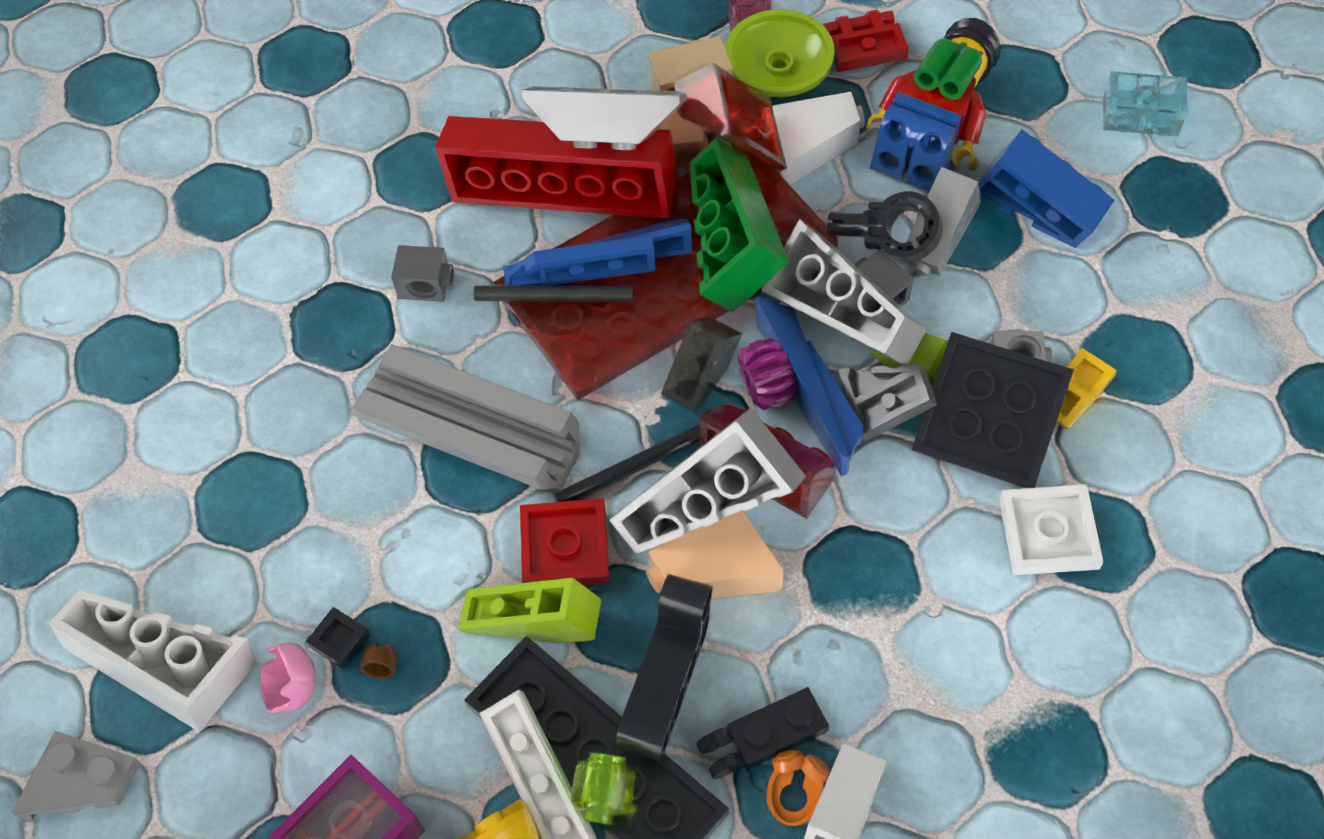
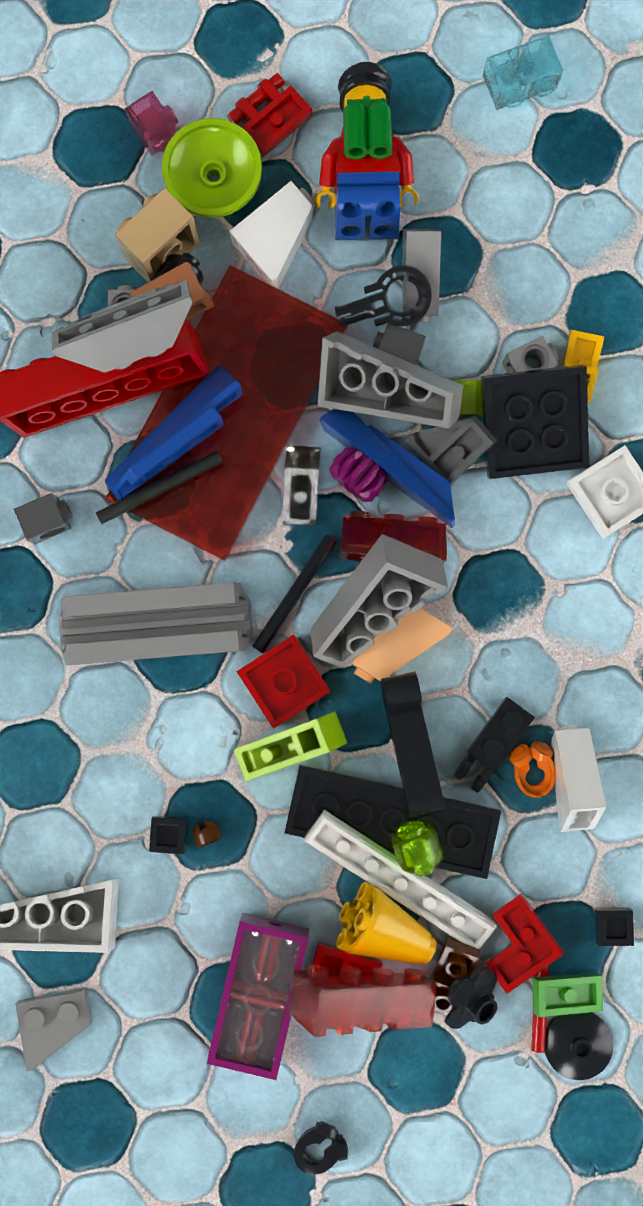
camera: 30 degrees left, 25 degrees up
bright pink hair [260,643,316,714] -> none
clear red slope [674,62,787,171] -> none
green wedge [689,137,790,312] -> none
blue wedge [978,129,1115,248] -> none

